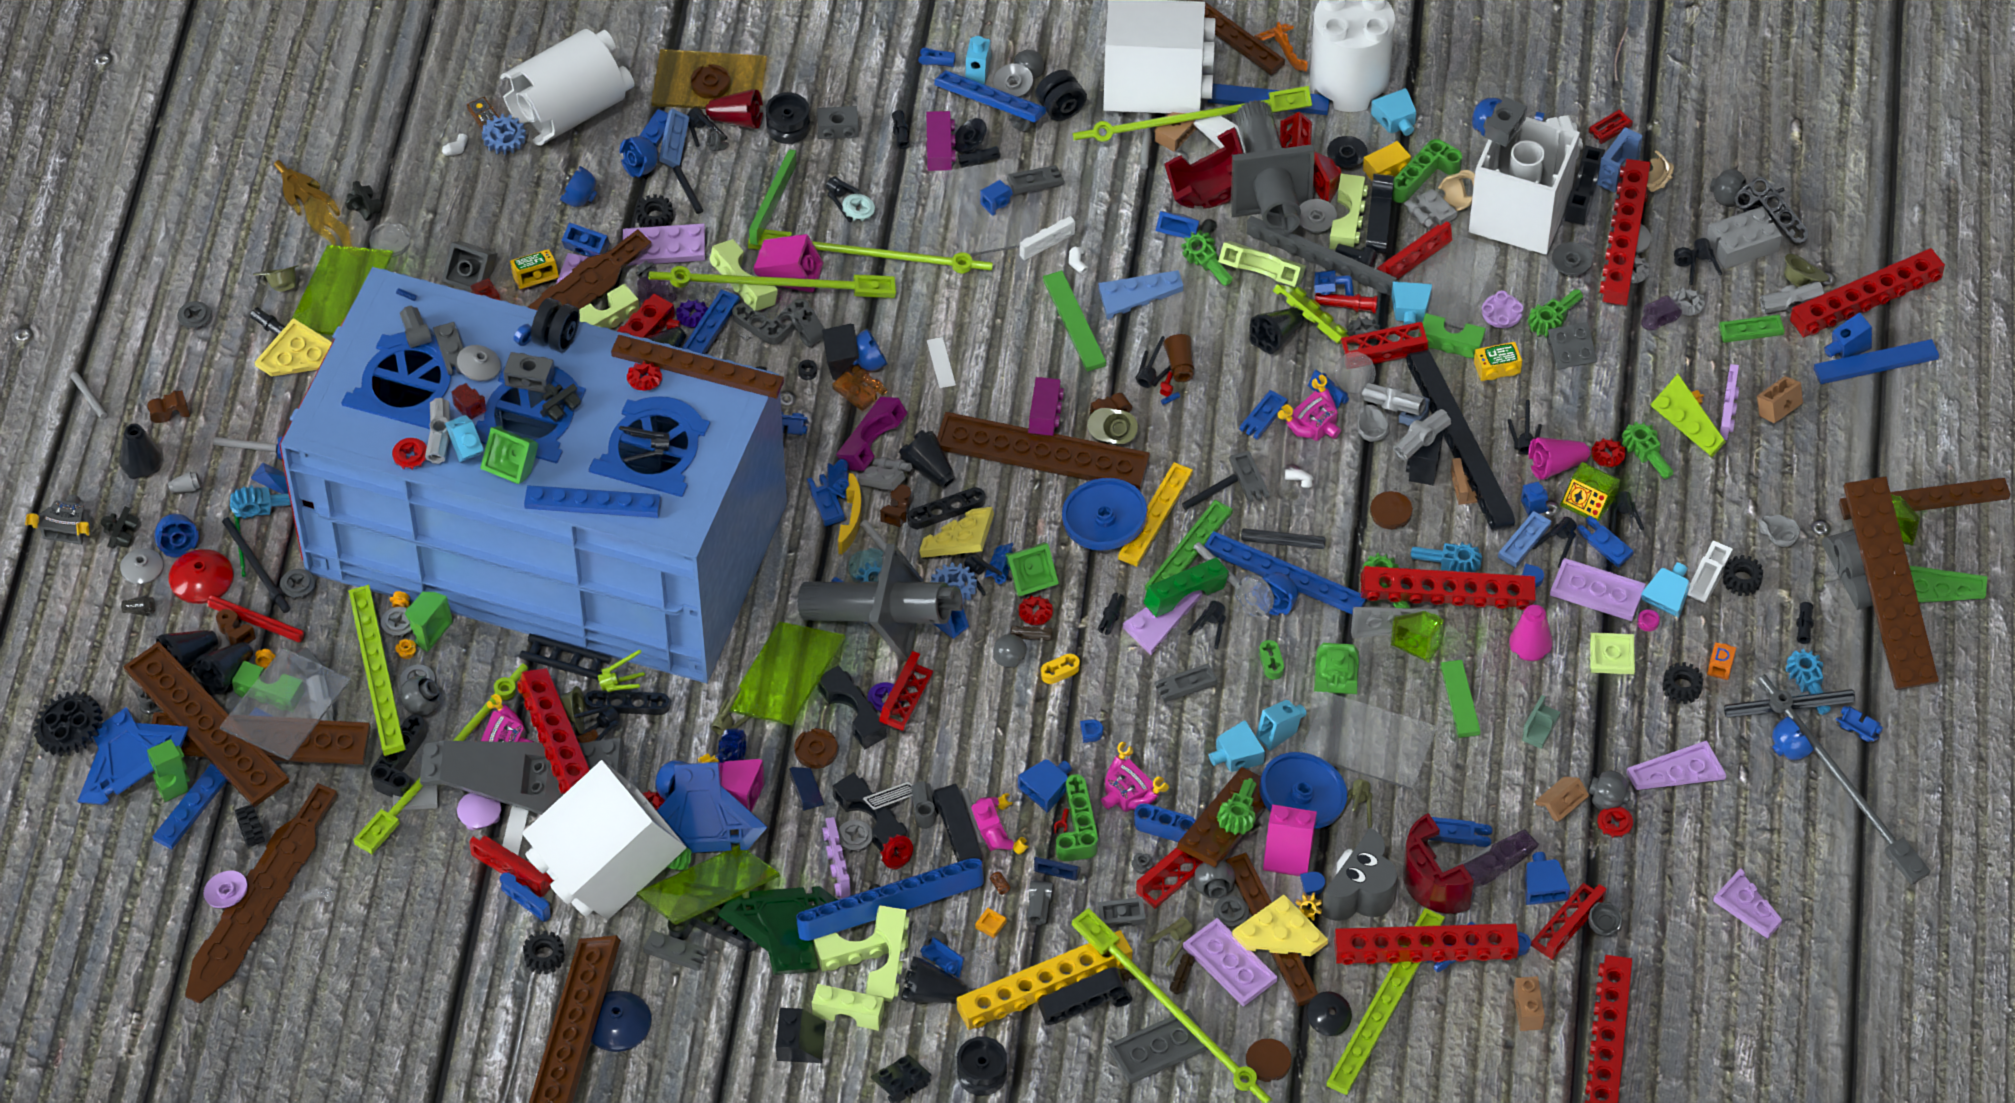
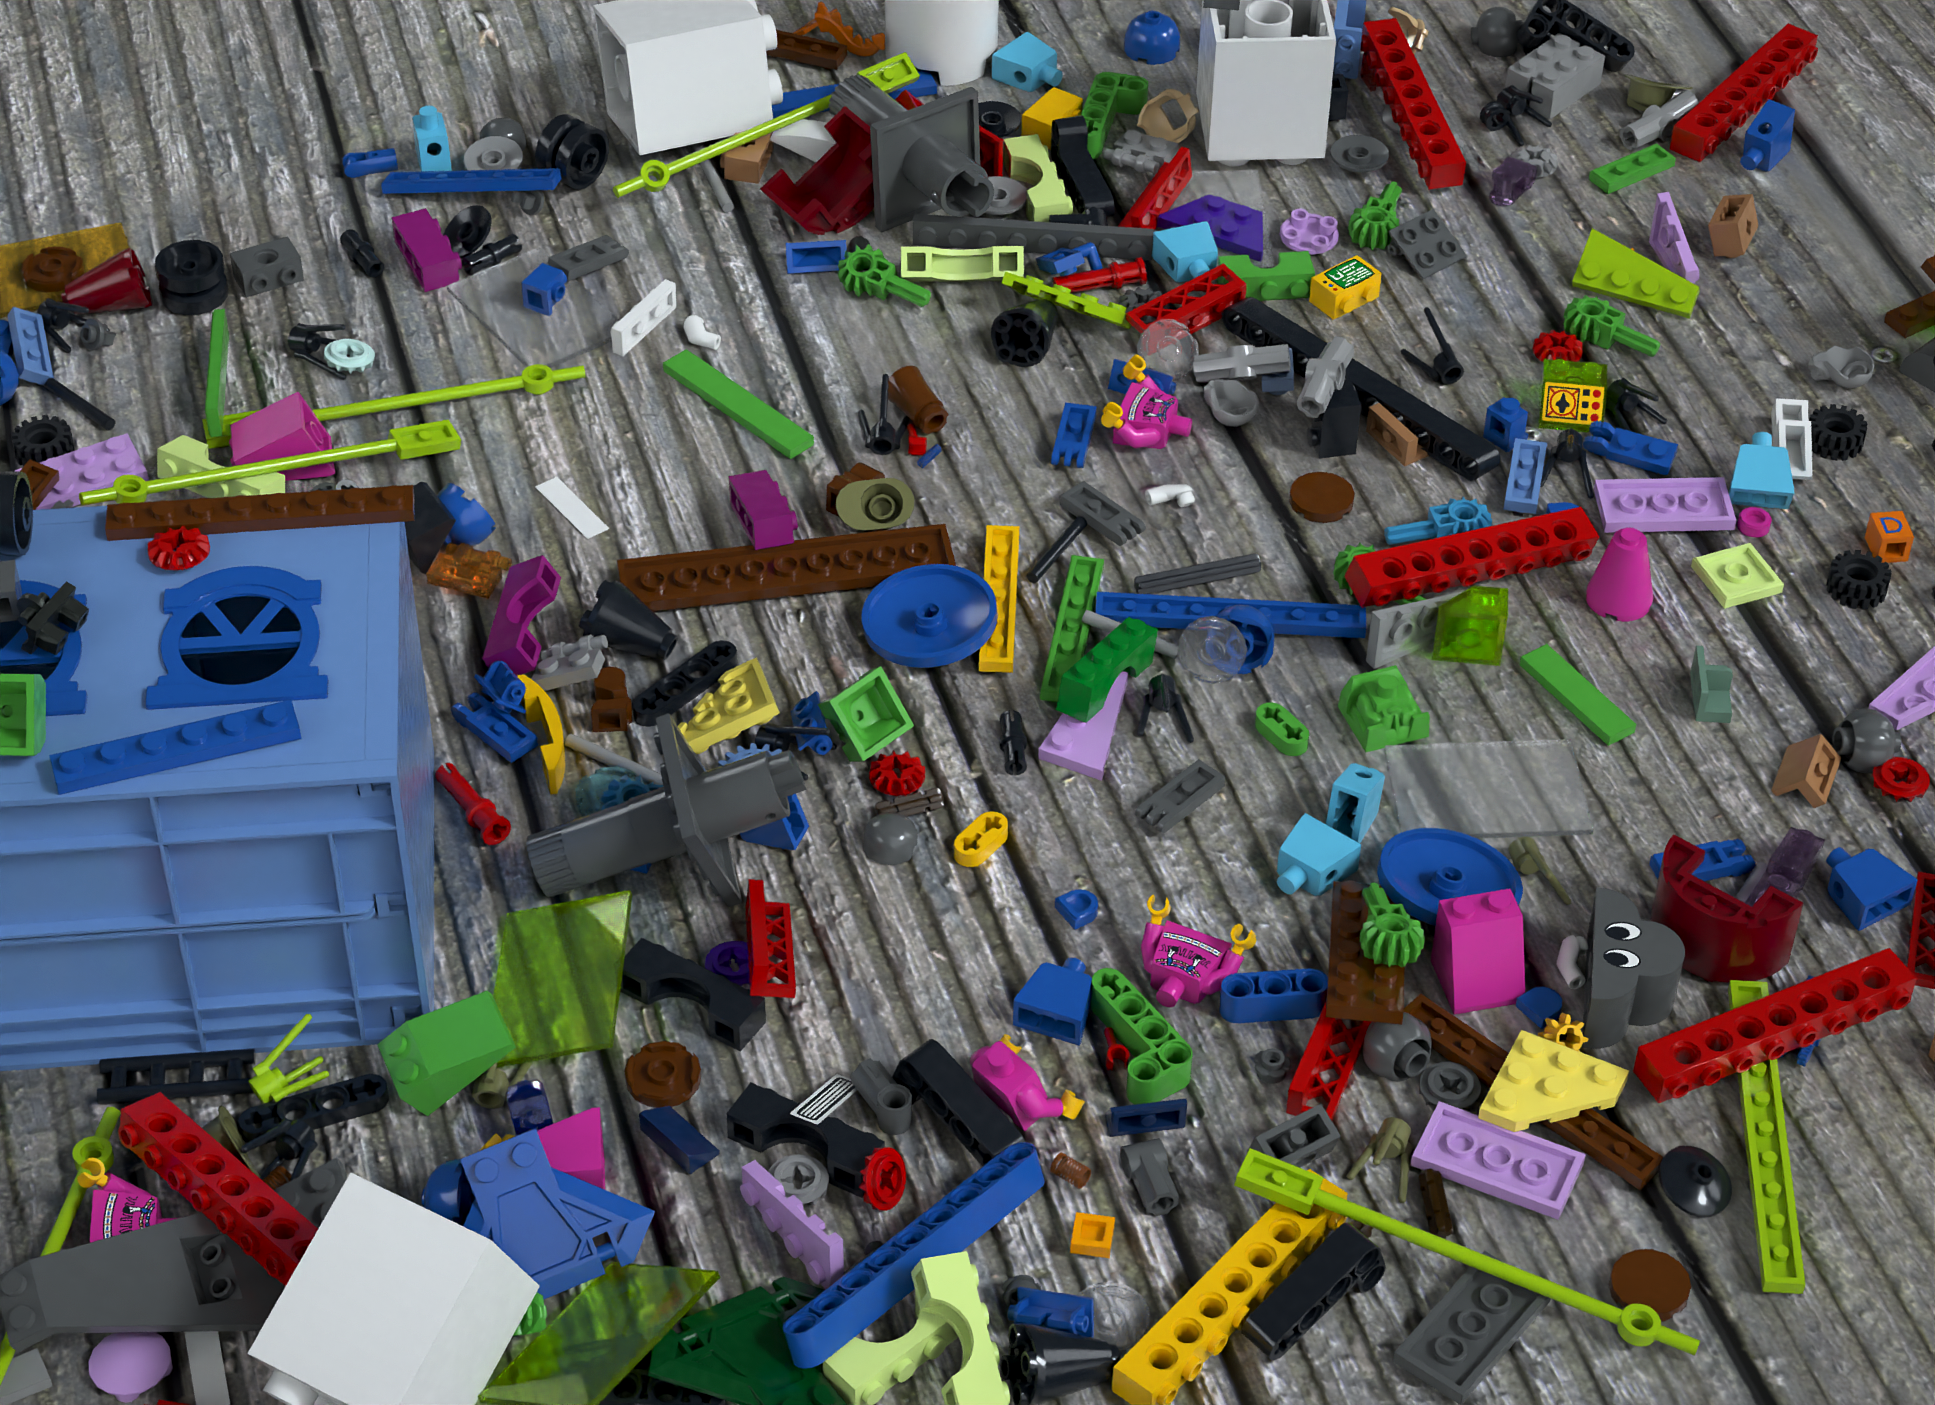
camera: 25 degrees left, 10 degrees down
black plant [619,426,669,462] -> none
medium blue wing [1098,270,1183,320] -> none
dark pink cone [1528,437,1590,479] -> none
blue tile [1813,339,1939,384] -> none
none -> bright green slope [377,991,516,1116]
none -> red pin [435,763,511,845]
none -> dark purple wing [1157,194,1263,262]

